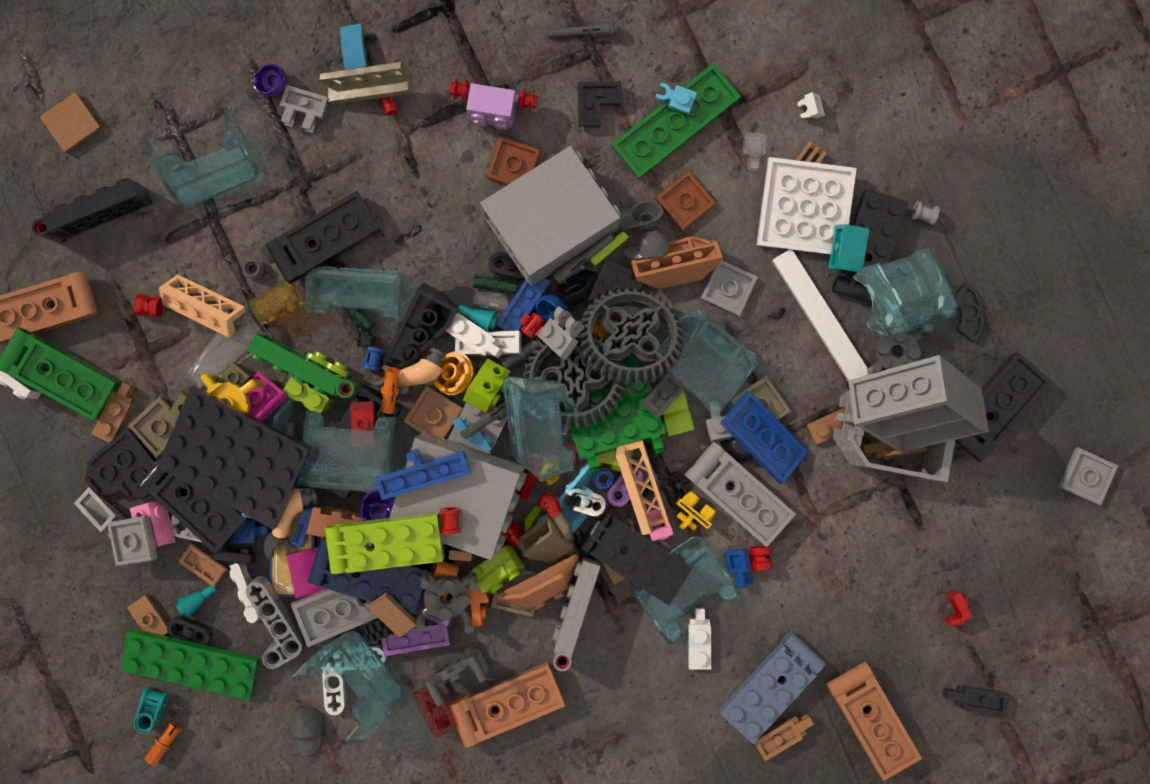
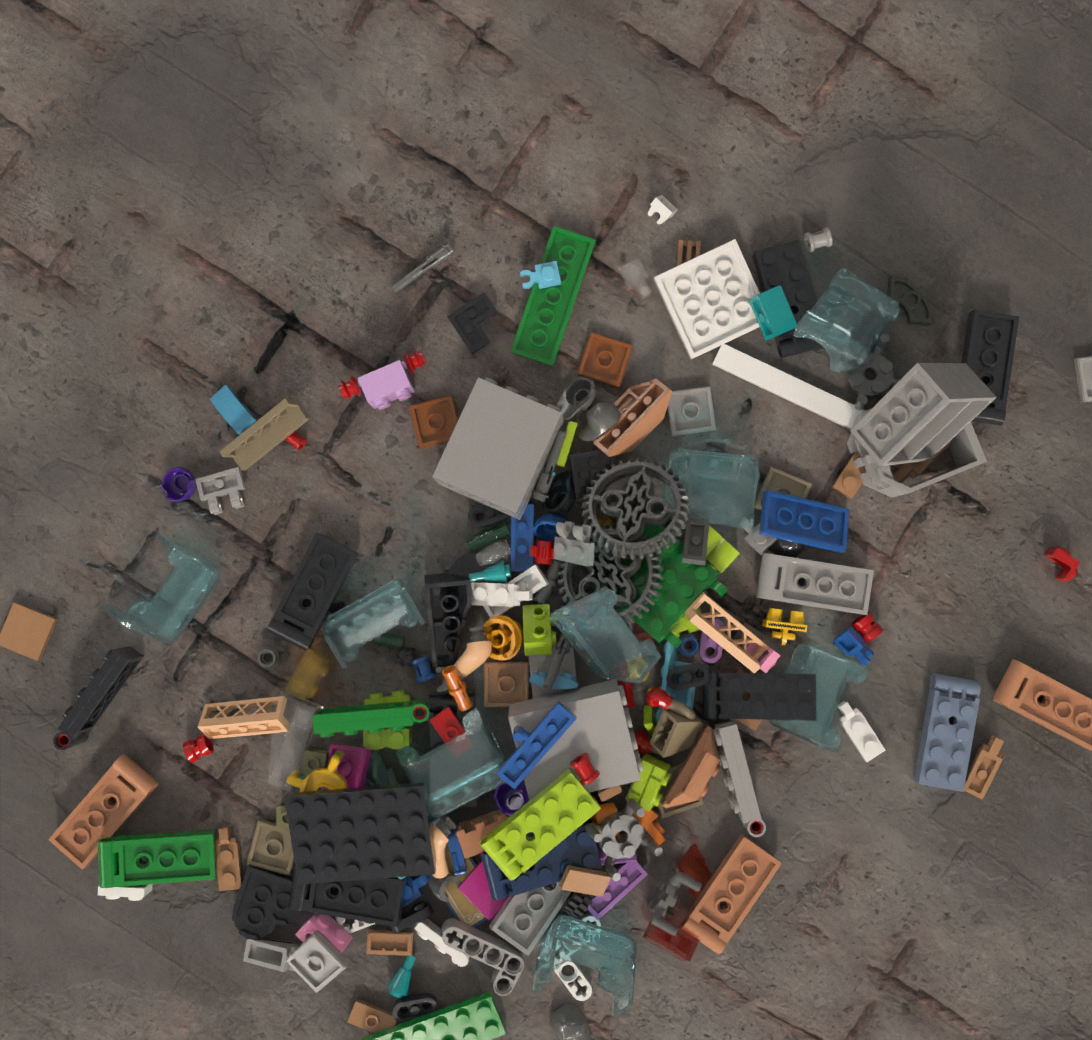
camera: 30 degrees left, 0 degrees up
none -> clear red piece [676,843,712,898]

